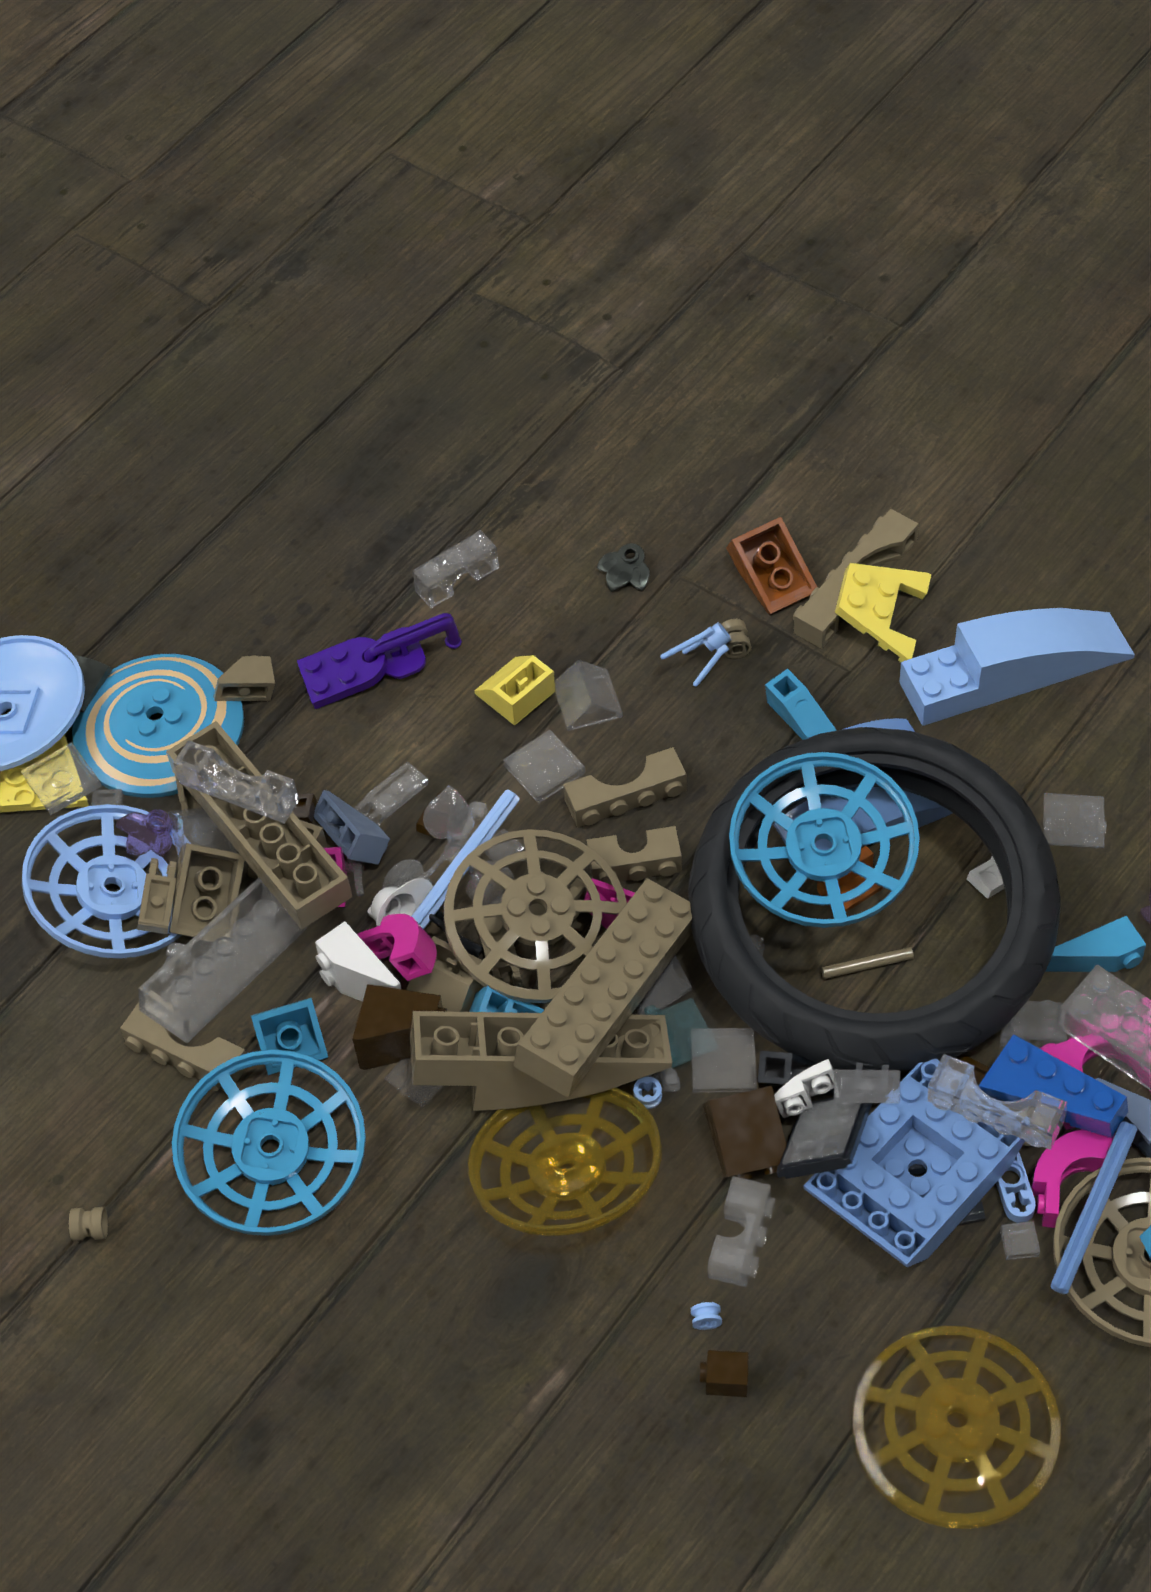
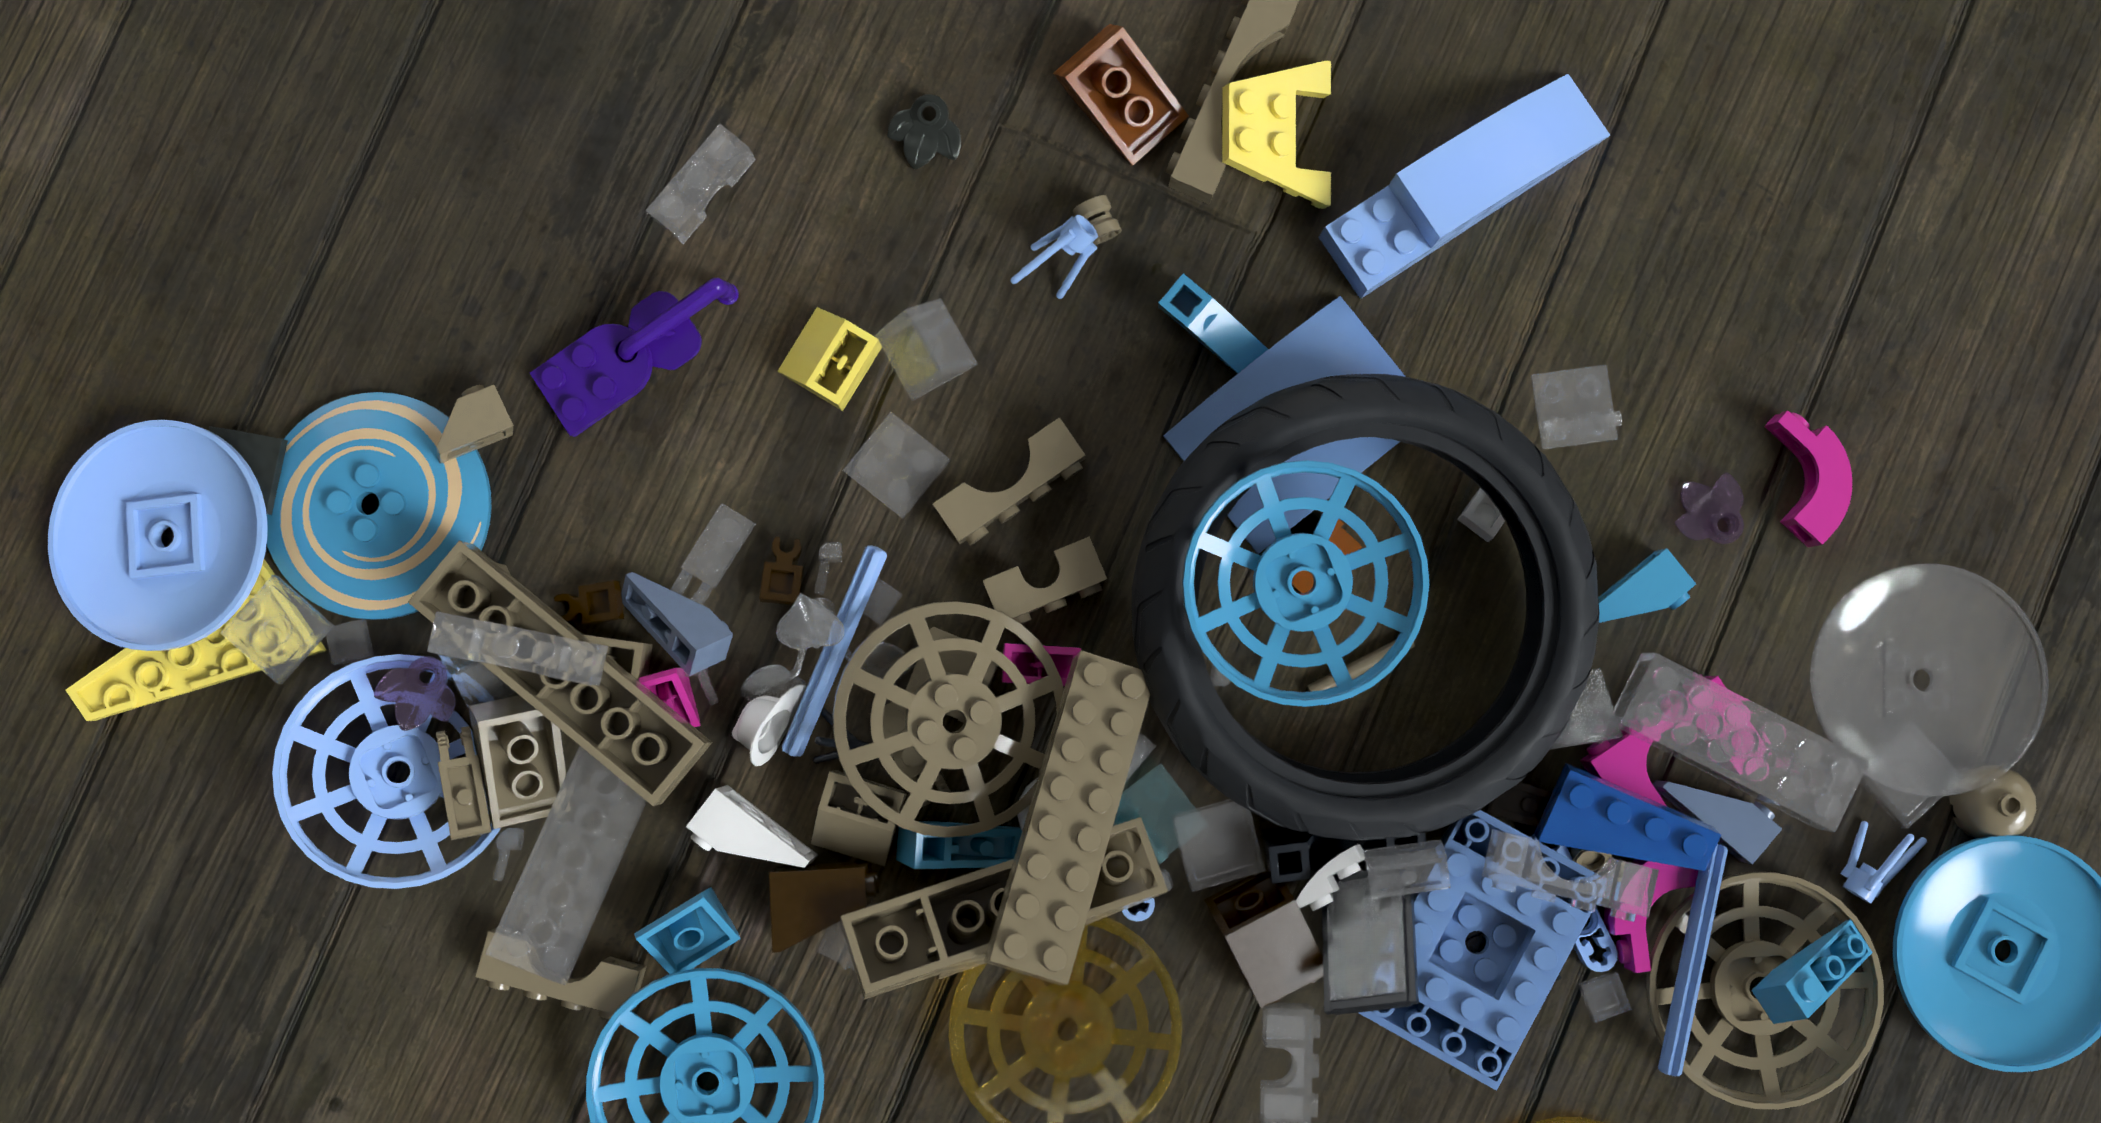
camera: 20 degrees left, 30 degrees up
dark pink arch [357,914,437,981] -> none

